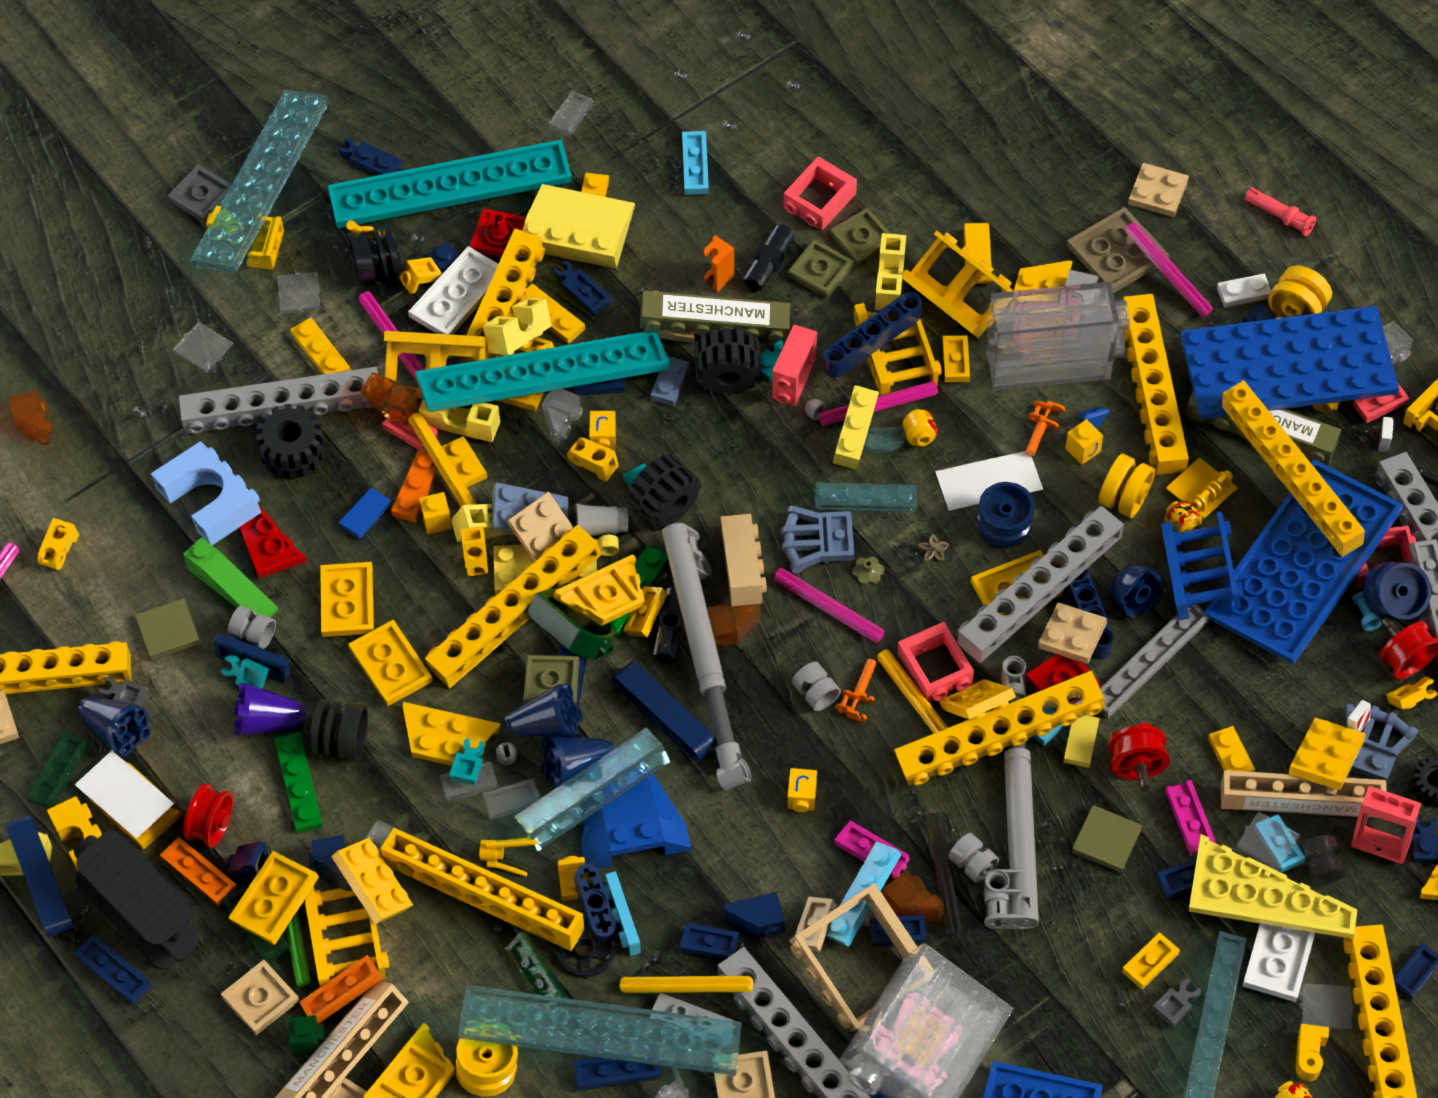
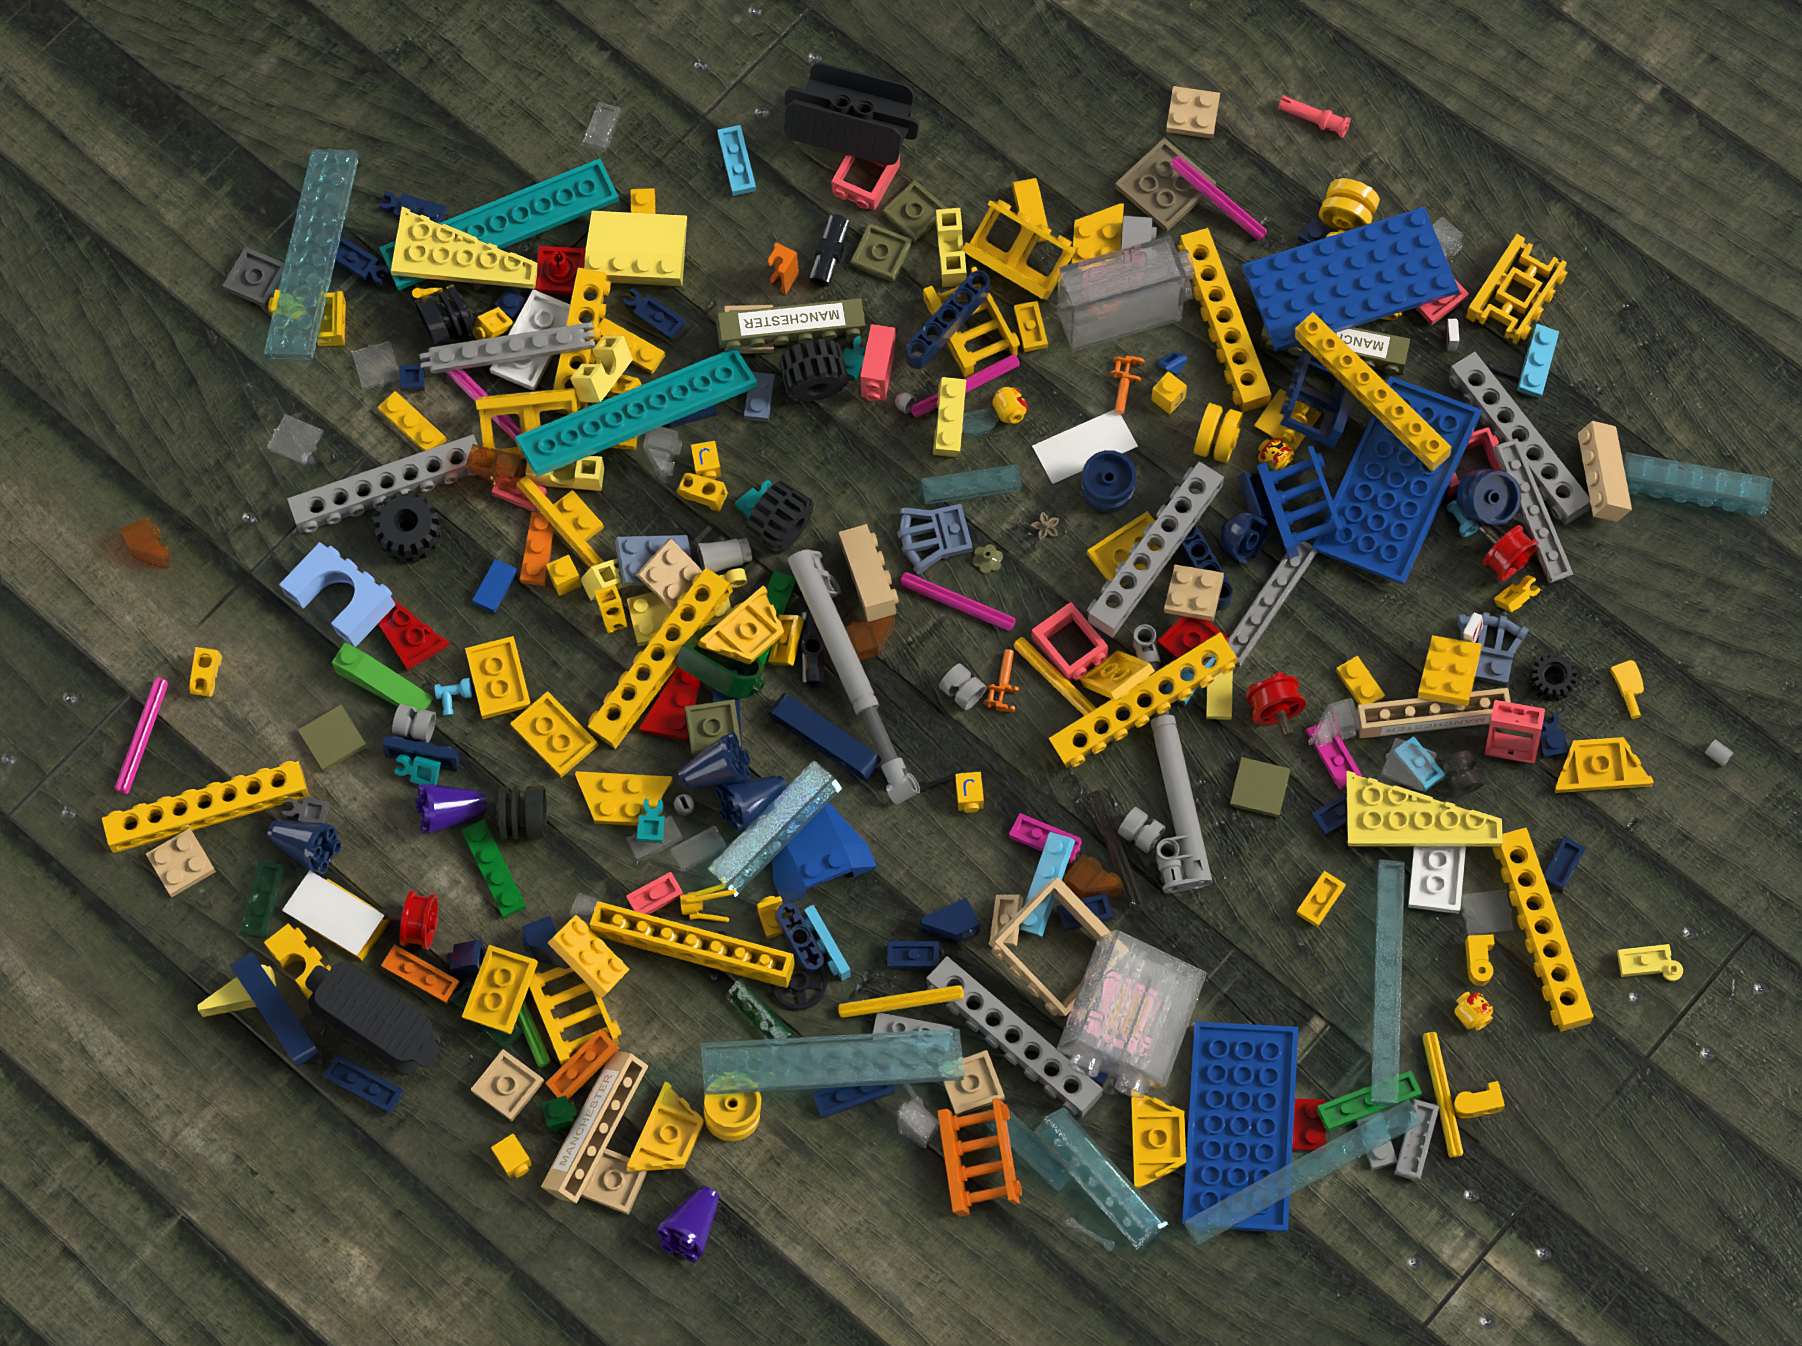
camera: 10 degrees left, 10 degrees up
flat silver plate [1152,978,1201,1028] -> none
white plate [1217,273,1271,308] -> none
none -> dark blue plate [326,236,391,286]
none -> light yellow wing [391,207,538,289]
none -> dark blue plate [400,364,425,391]
none -> light grey hinge [420,323,595,373]
none -> medium azure piece [435,678,472,716]
none -> yellow brick [491,1134,532,1179]
none -> coral plate [626,872,683,915]
none -> red wing [639,667,702,741]
none -> black piece [784,62,919,165]
none -> black hinge [918,769,967,793]
none -> dark blue plate [1238,472,1275,522]
none -> dark blue window [1279,349,1354,448]
none -> clear slope [1308,698,1362,747]

